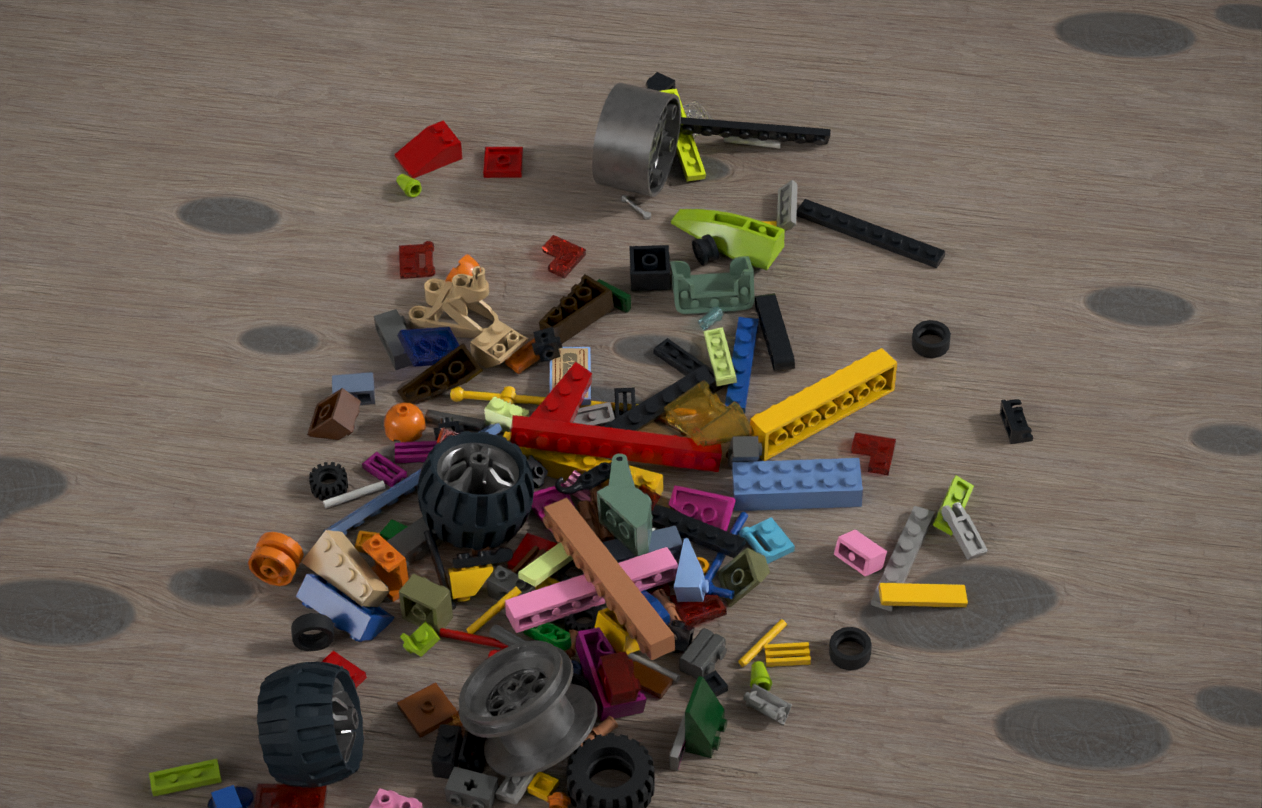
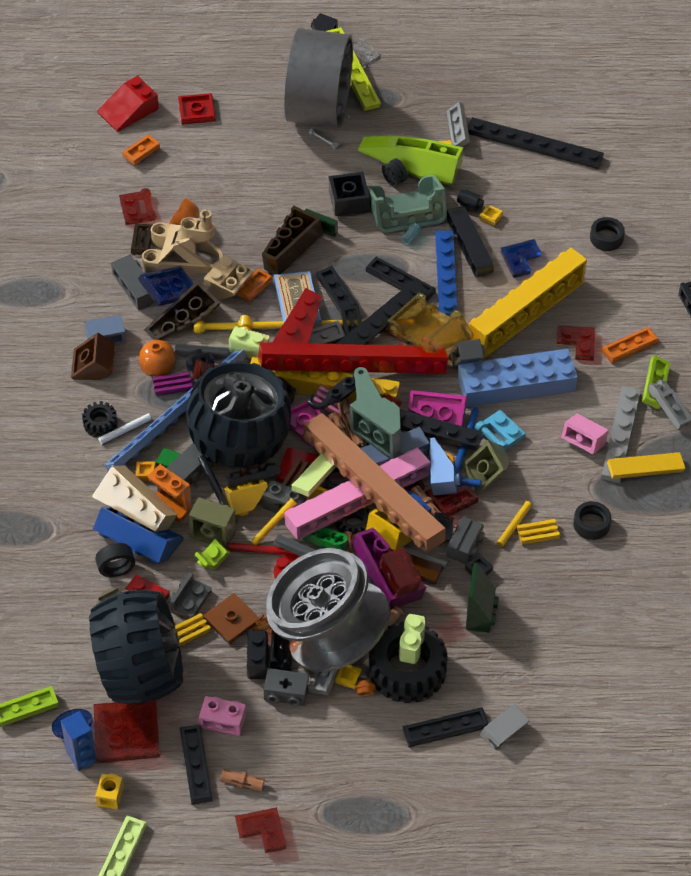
camera: 10 degrees left, 5 degrees up
orange wheel [248,532,304,586] -> none
magenta tile [362,452,407,487] -> none
lime cone [396,174,422,197] -> none
black brick [532,327,563,362] -> none
clear red plate [542,235,586,279] -> none
light grey tile [669,704,688,771] -> none
black plate [680,117,831,145] -> none
yellowish green tile [703,327,737,386] -> none
white bar [724,136,781,149] -> none
light grey hinge [743,684,792,725] -> none
lime cone [750,661,772,692] -> none
none -> orange plate [122,134,160,166]
none -> dark brown tile [131,223,153,255]
none -> dark grey bracket [169,572,212,619]
none -> yellow tile [175,613,211,647]
none -> black plate [316,266,357,314]
none -> yellowish green brick [399,614,425,664]
none -> black brick [457,189,484,212]
none -> yellow tile [479,205,504,227]
none -> clear blue plate [501,239,541,278]
none -> orange tile [601,327,659,364]

